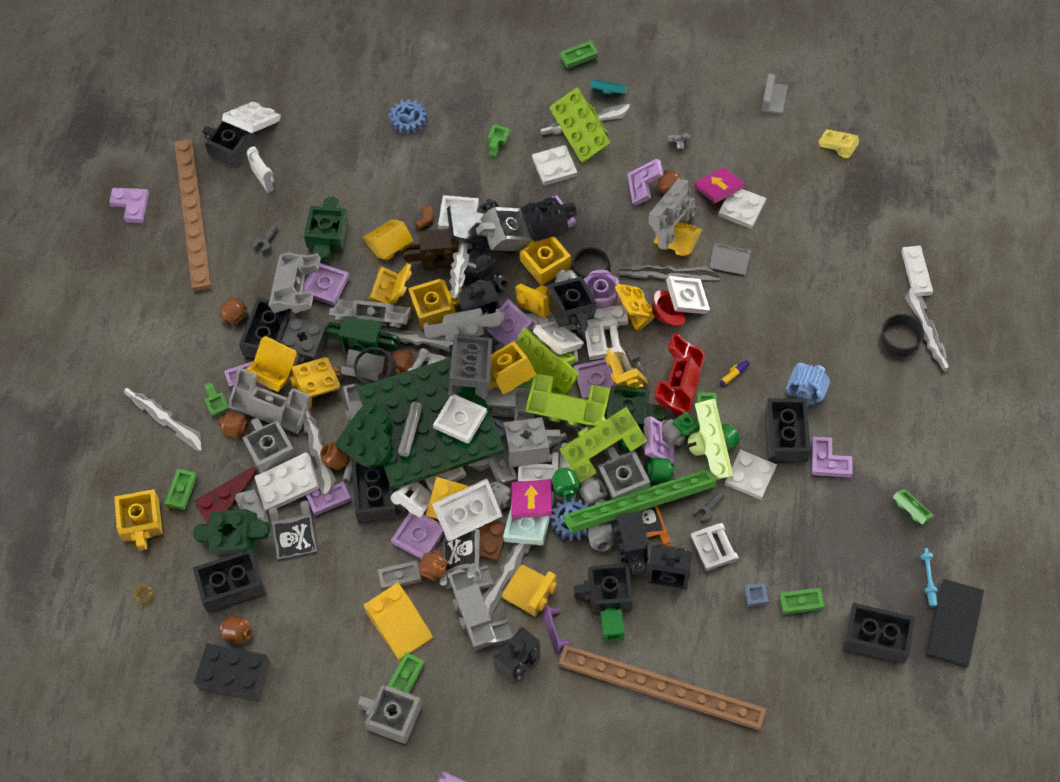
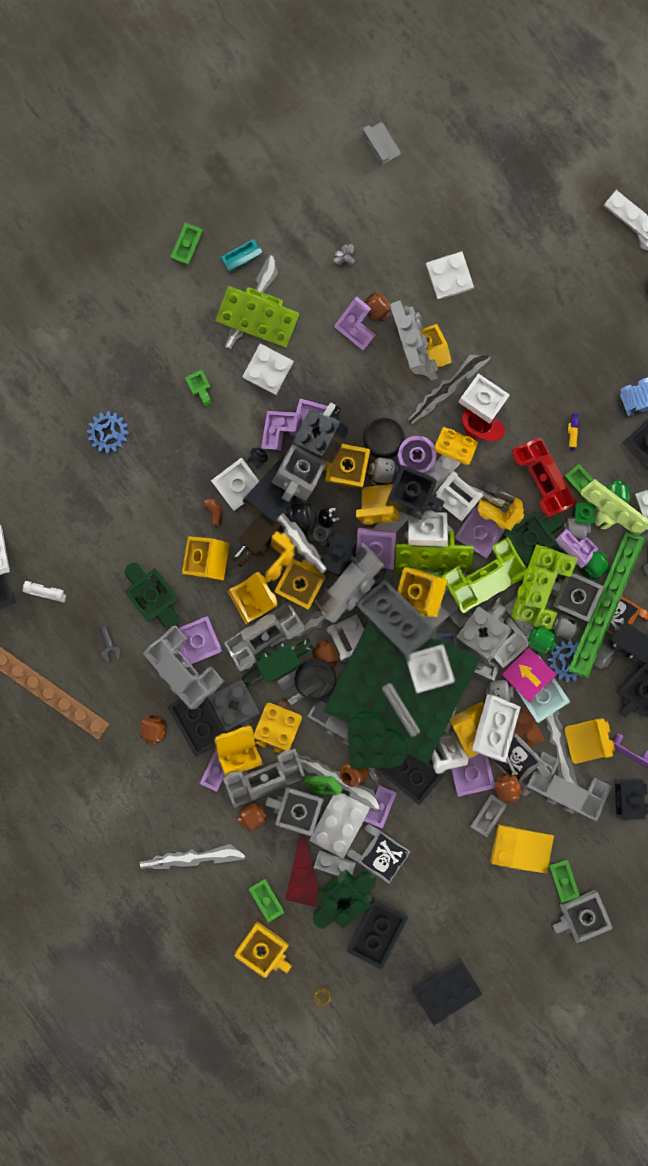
camera: 50 degrees left, 25 degrees up
bright green plate [204,382,230,418] -> none
dark orange head [220,616,252,645] -> none
dark pink tile [694,167,745,203] -> none
light grey panel [710,243,751,275] -> none
light yellow plate [818,129,859,158] -> none
none -> lavender plate [261,411,303,451]
none -> yellow bracket [265,532,295,583]
none -> bright green plate [303,776,343,795]

